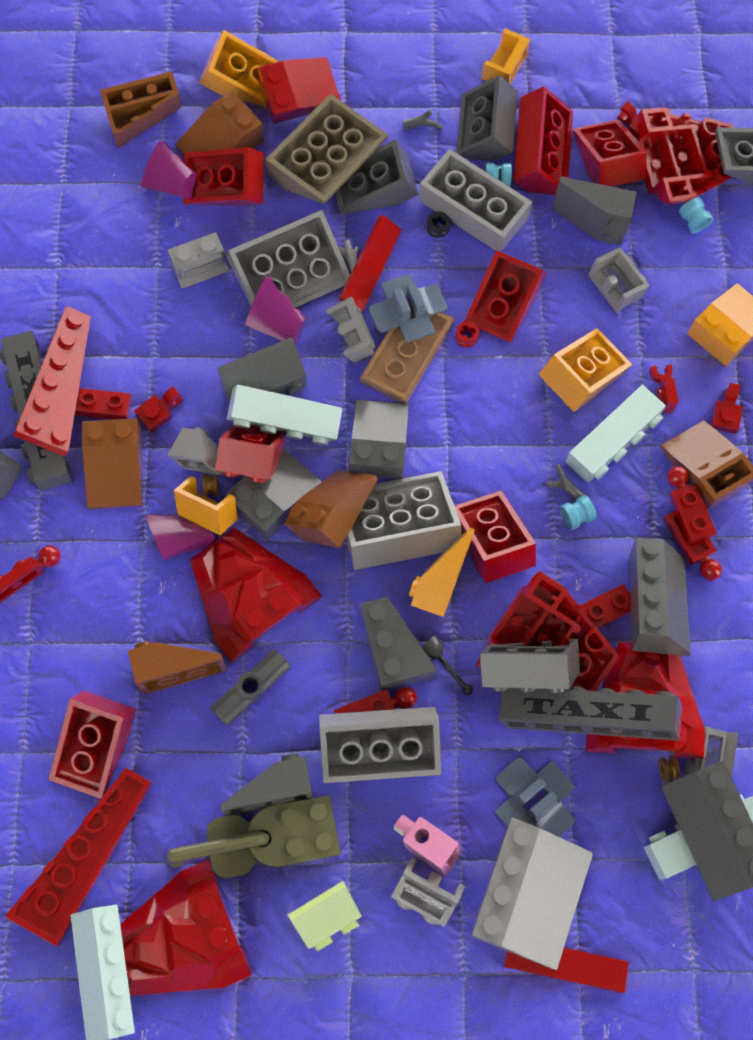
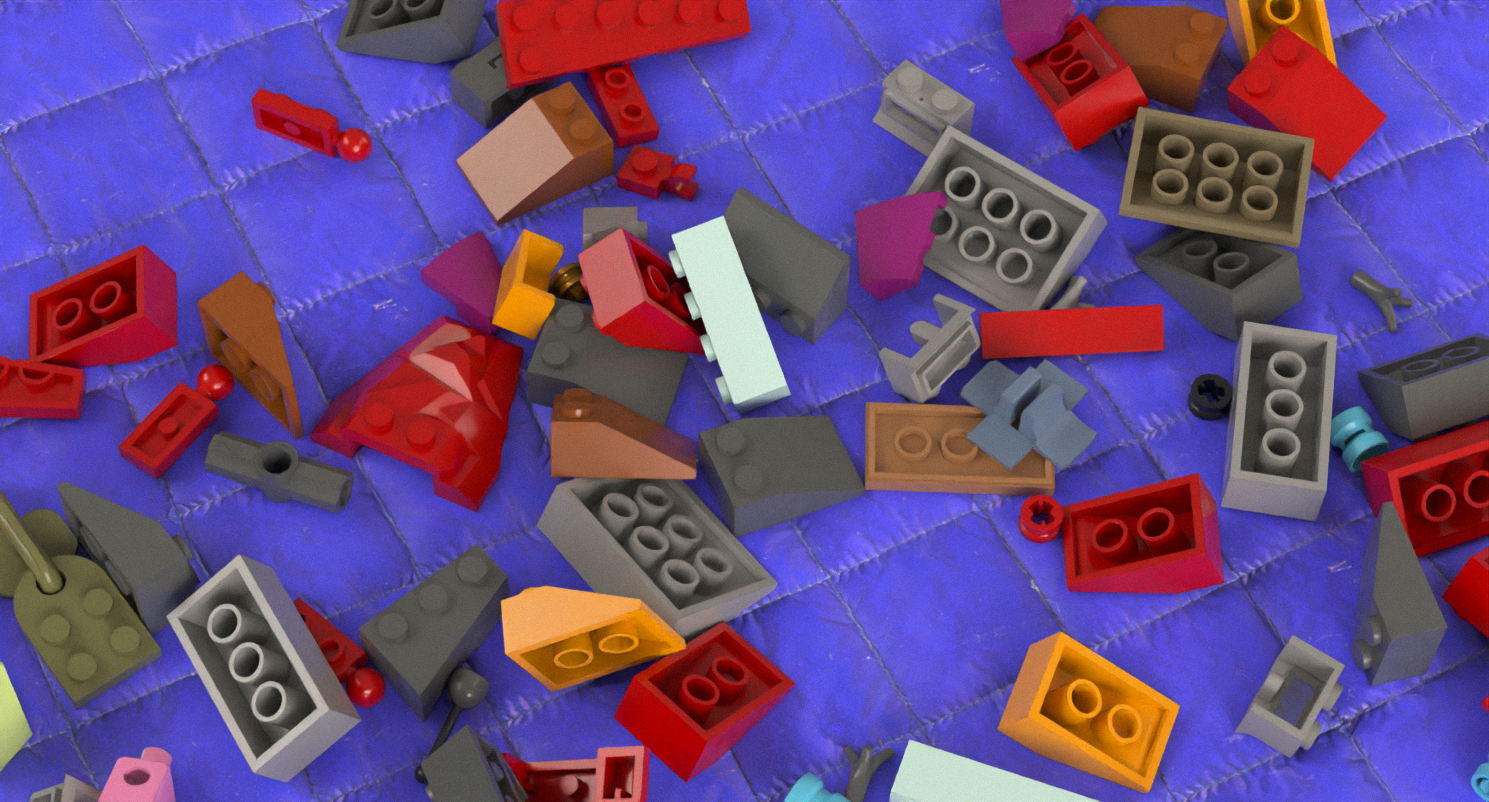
camera: 65 degrees right, 15 degrees down
none -> red plate [118,364,234,480]

